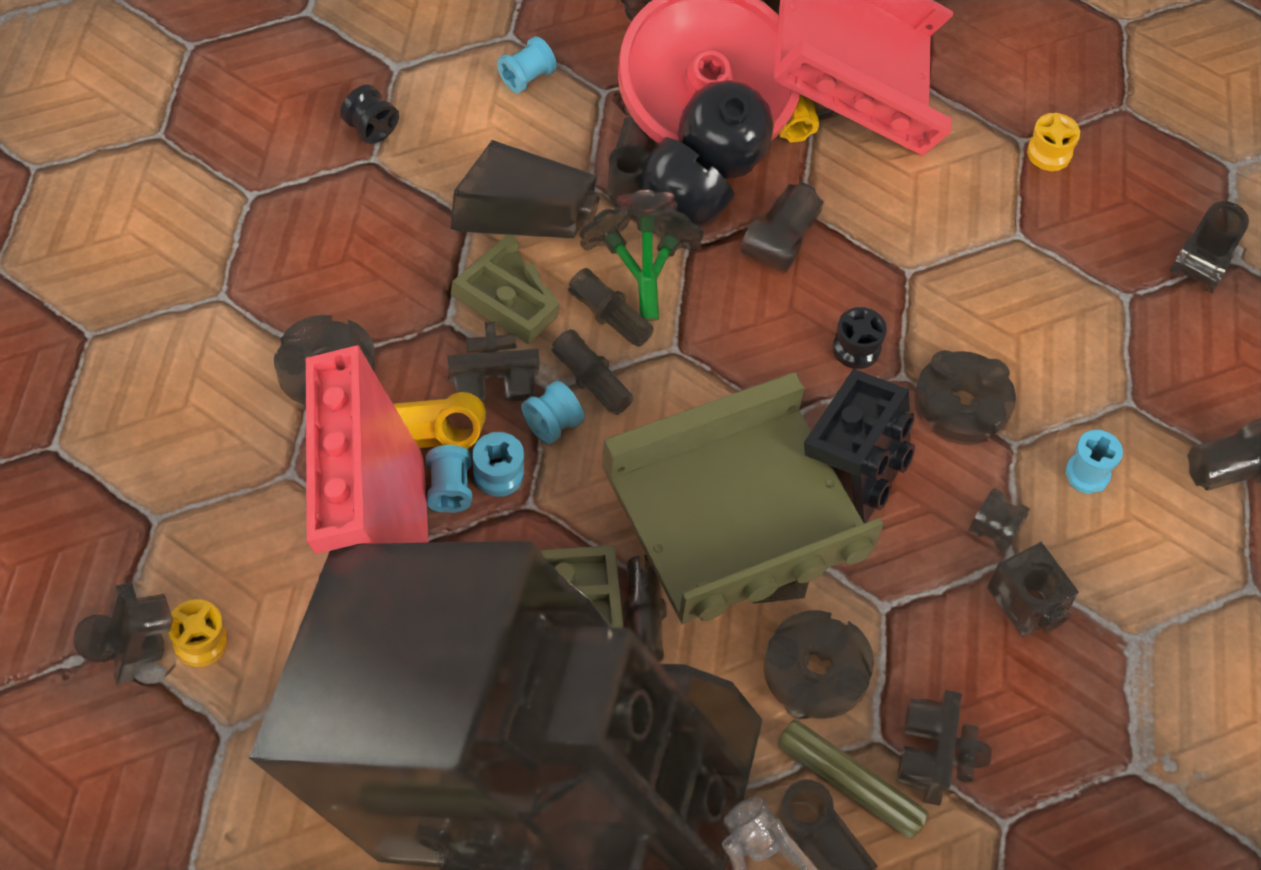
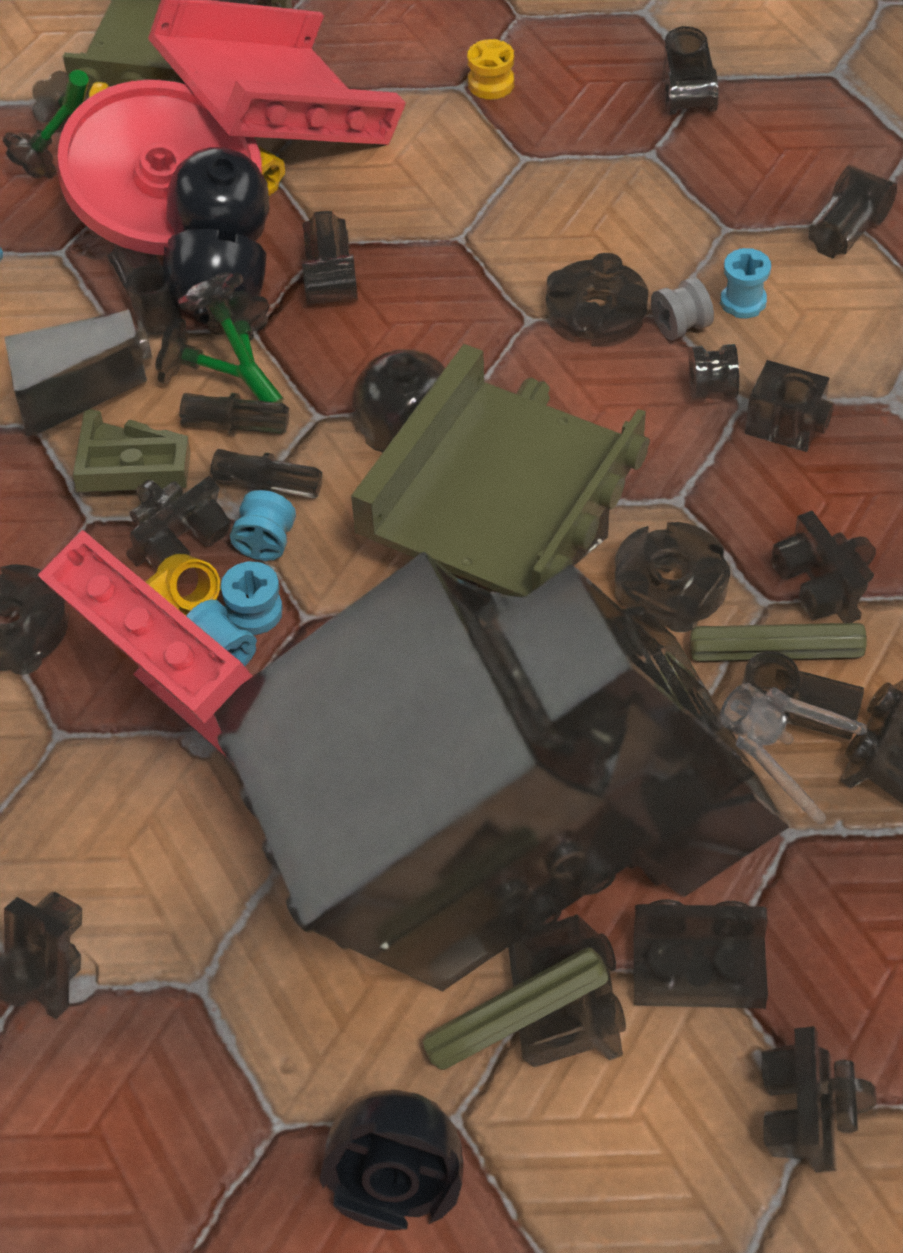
camera: 30 degrees left, 5 degrees down
yellow wheel [167,599,228,667] -> none
black bracket [804,369,915,523] -> none
black wheel [832,307,887,369] -> none
none -> clear smoke cylinder [352,349,446,453]
none -> light grey wheel [651,277,714,341]

